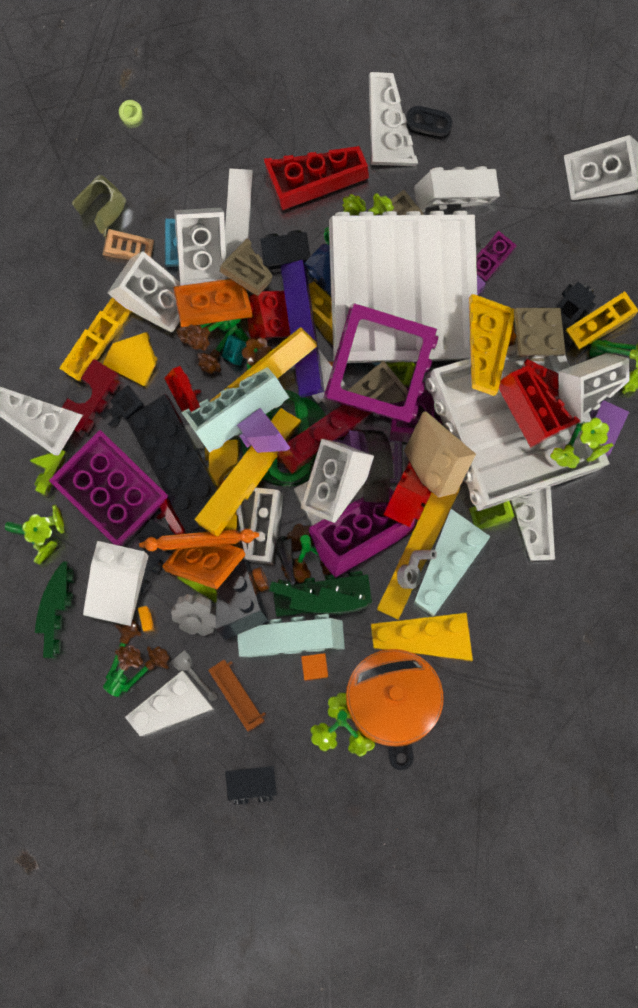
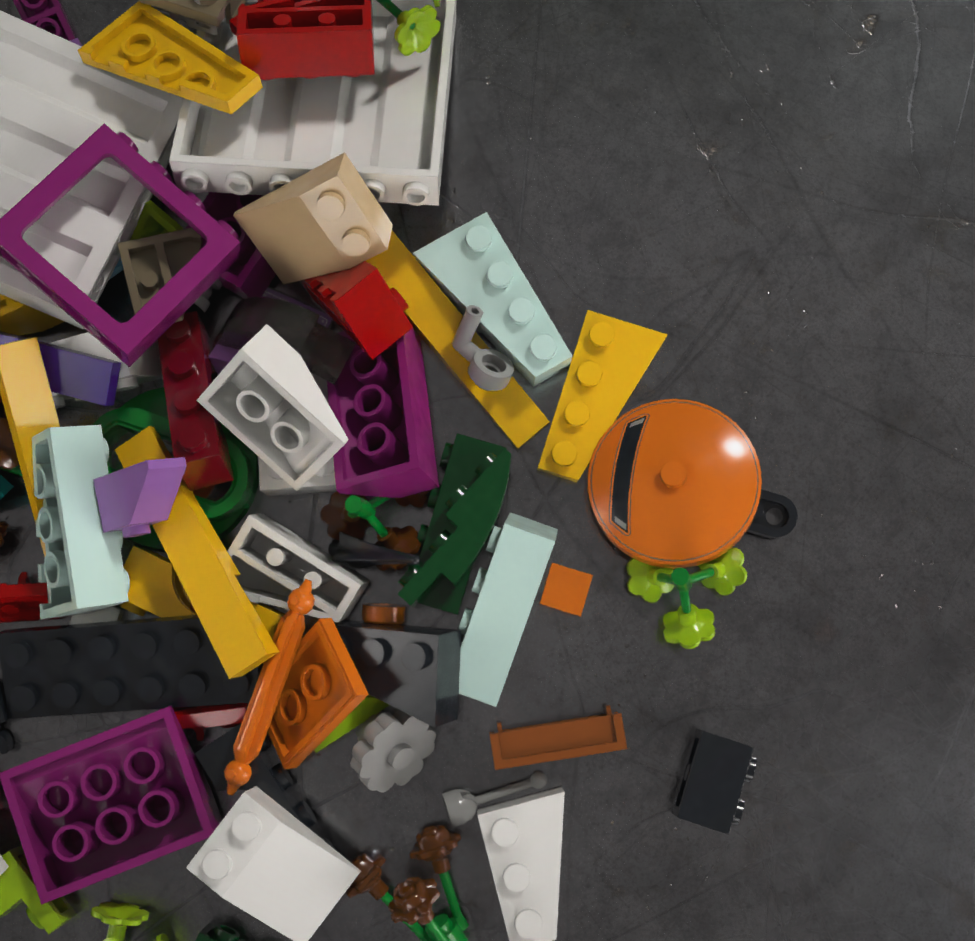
camera: 70 degrees left, 0 degrees up
light orange tile [138,606,155,633] -> none
lime slope [469,501,514,530] -> none
white wing [511,487,555,561] -> none

